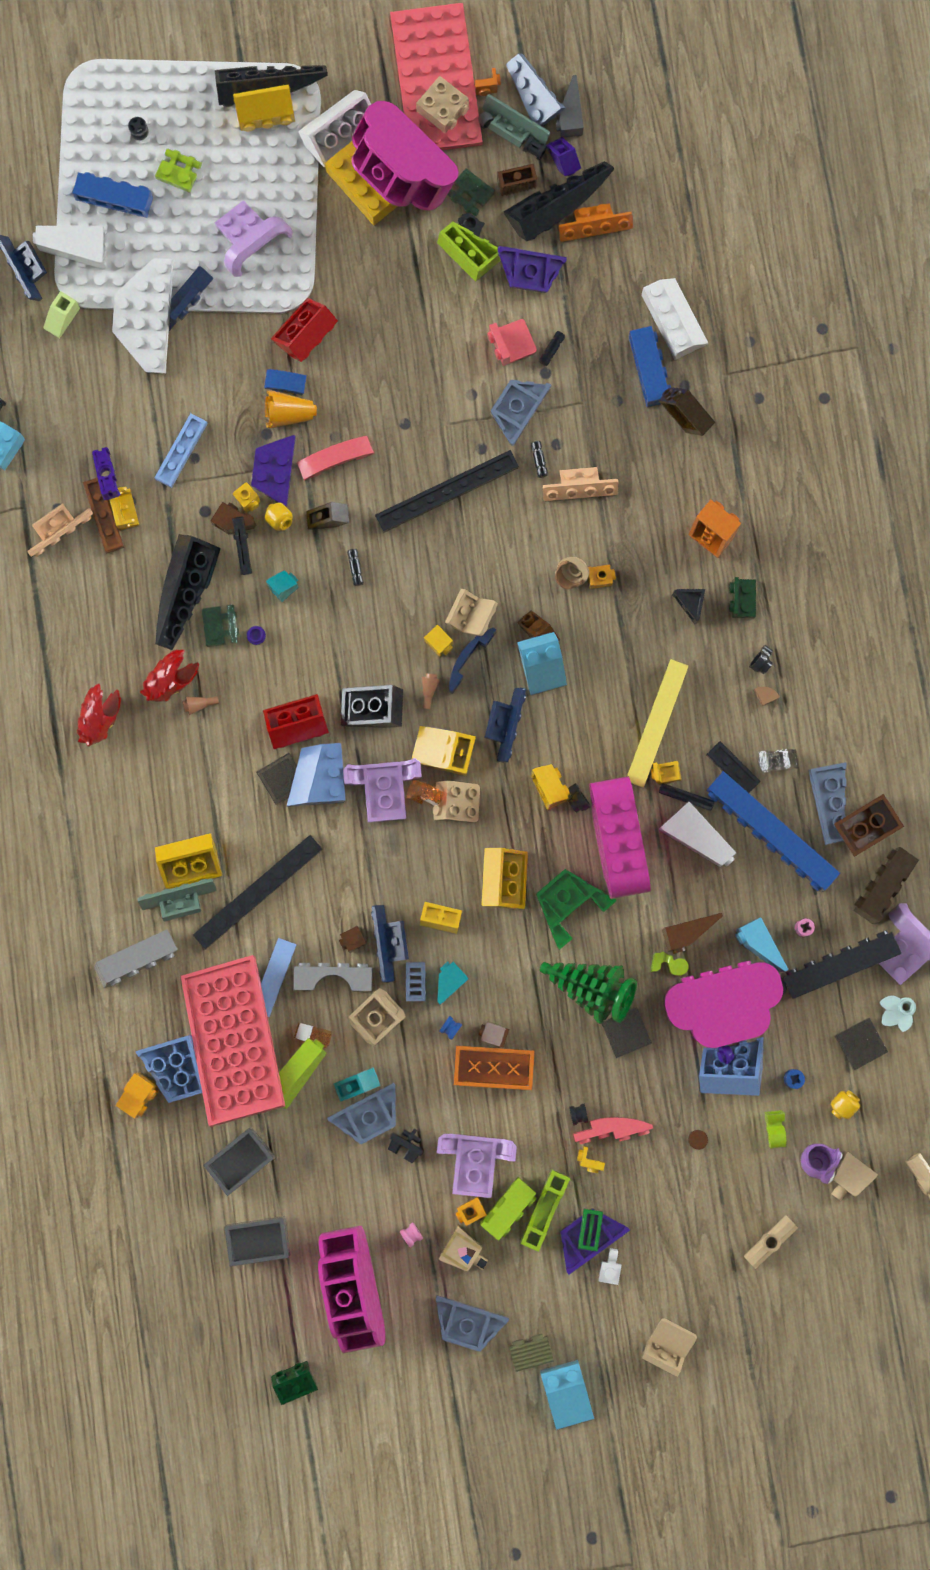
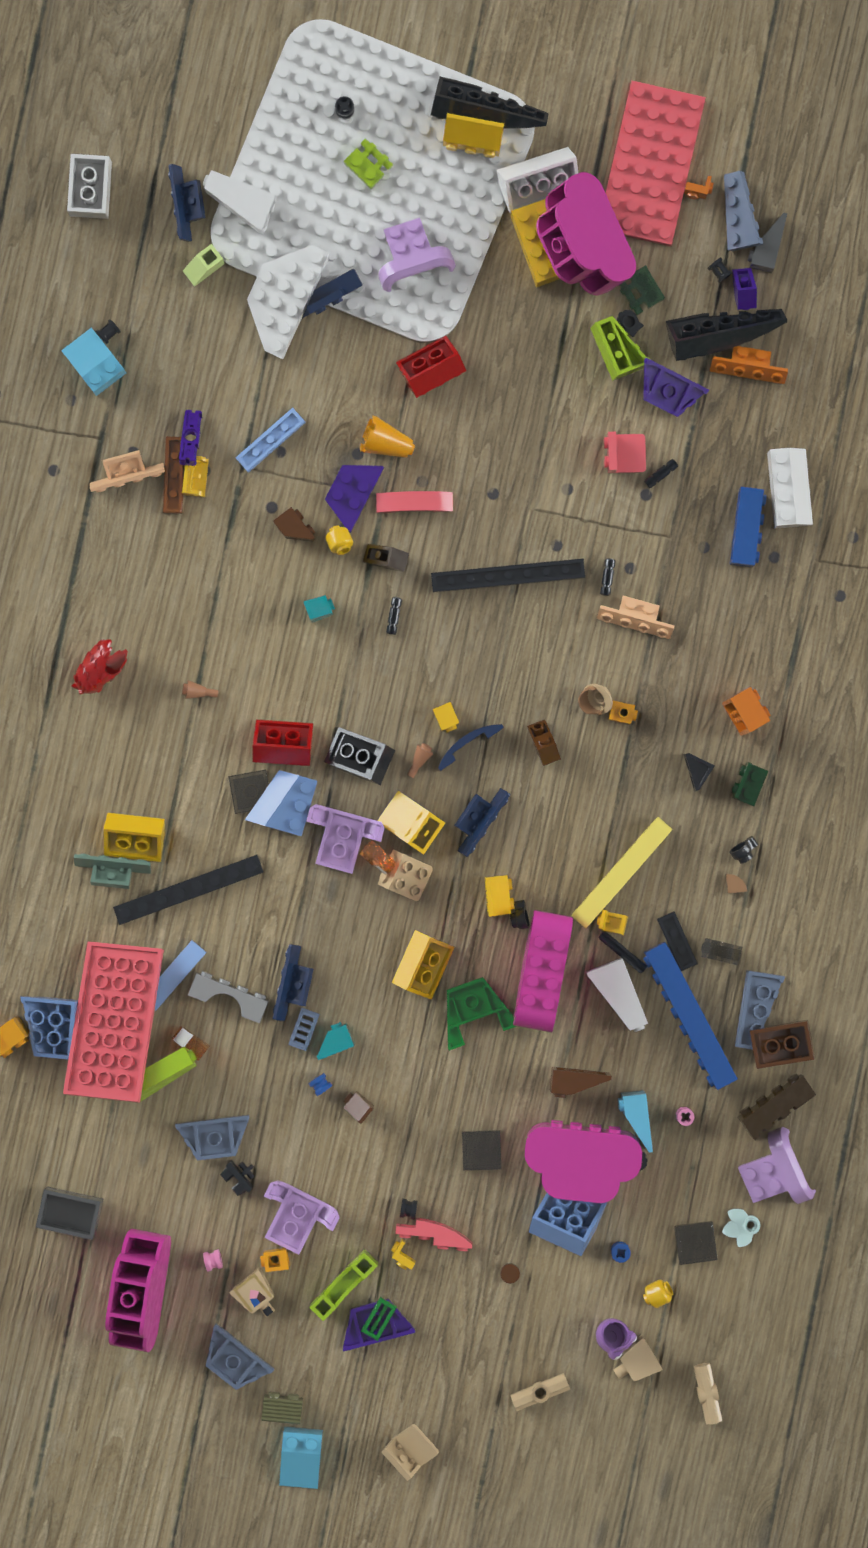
camera: 20 degrees right, 5 degrees up
blue brick [72,172,153,218] -> none
light grey wedge [94,929,177,988] -> none
red head [140,649,200,702] -> none
black wedge [155,534,221,650] -> none
clear green plate [202,605,239,647] -> none
dark grey piece [203,1127,276,1196] -> none
black pin [232,516,252,575] -> none
yellow bracket [233,482,261,513] -> none
dark purple plate [247,626,266,645] -> none
blue slope [264,369,307,395] -> none
dark green bracket [271,1361,318,1405] -> none
teal slope [334,1067,381,1102] -> none
reddish brown brick [339,926,367,953] -> none
tan slope [348,988,406,1046] -> none
tan brick [416,76,469,133] -> none
yellow hinge [420,902,462,934] -> none
tan bracket [445,589,498,636] -> none
orange brick [454,1046,534,1090] -> none
dark grey hinge [478,111,494,129] -> none
lime wedge [480,1177,537,1241] -> none
sand green bracket [482,94,550,148] -> none
sand blue wing [491,380,551,446] -> none
reddish brown brick [497,164,537,197] -> none
medium azure slope [517,632,567,695] -> none
green plant [540,962,637,1024] -> none
white plate [598,1248,621,1285] -> none
lime leg [650,951,689,976] -> none
dark brown window [659,387,715,436] -> none
dark purple plate [717,1045,734,1065] -> none
lime leg [764,1110,786,1149] -> none
black brick [783,930,902,999] -> none

